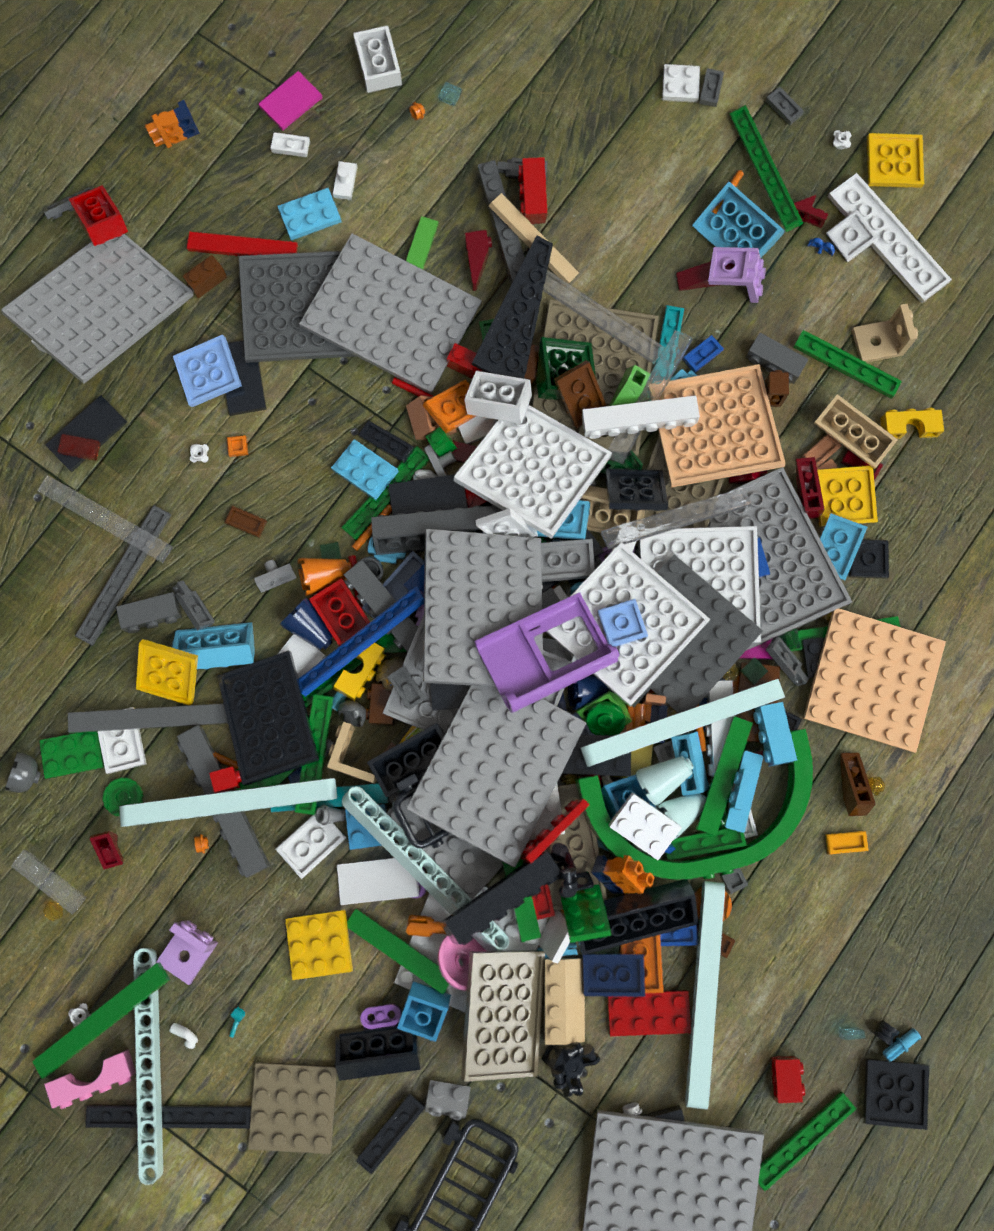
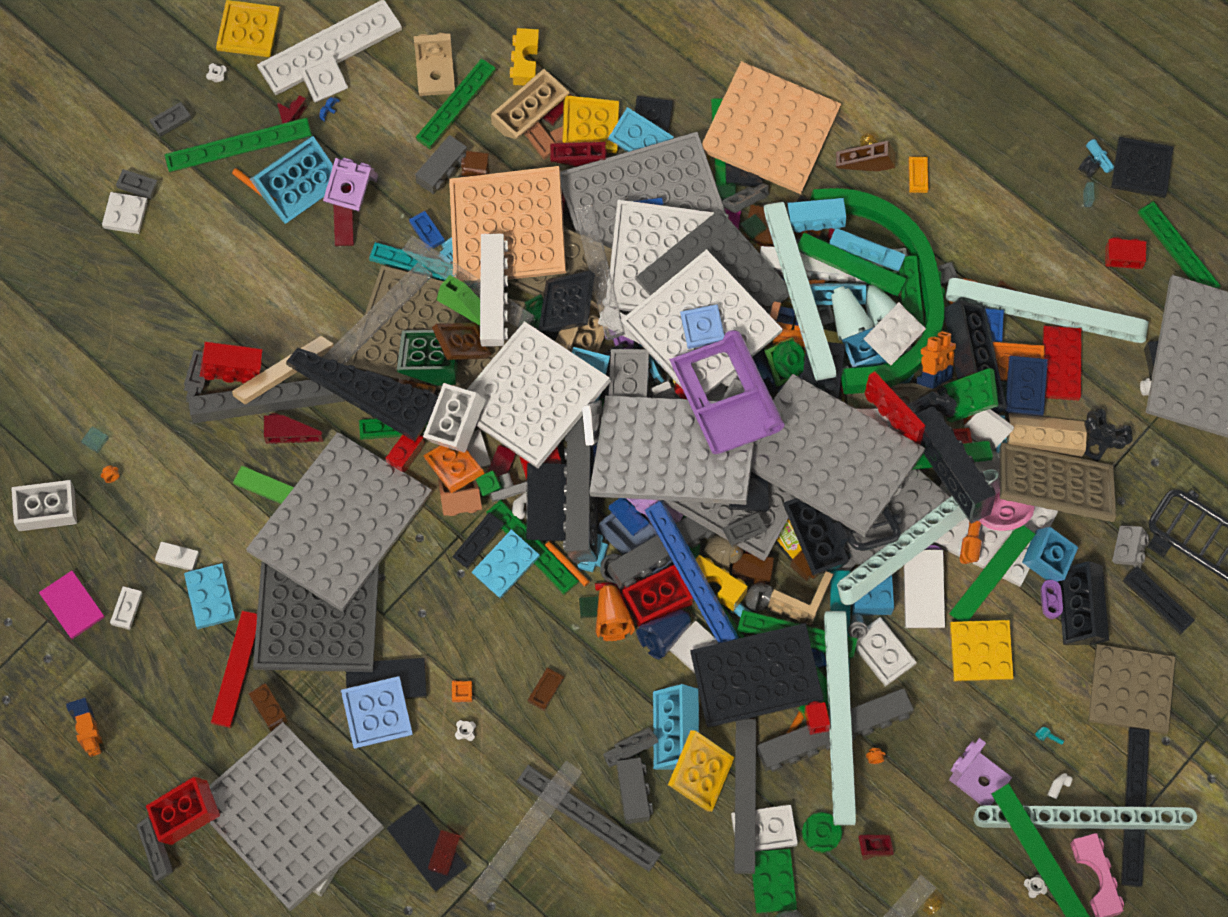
camera: 85 degrees left, 10 degrees down
light grey tile [254,560,297,593] -> none
red piece [392,377,434,397] -> none

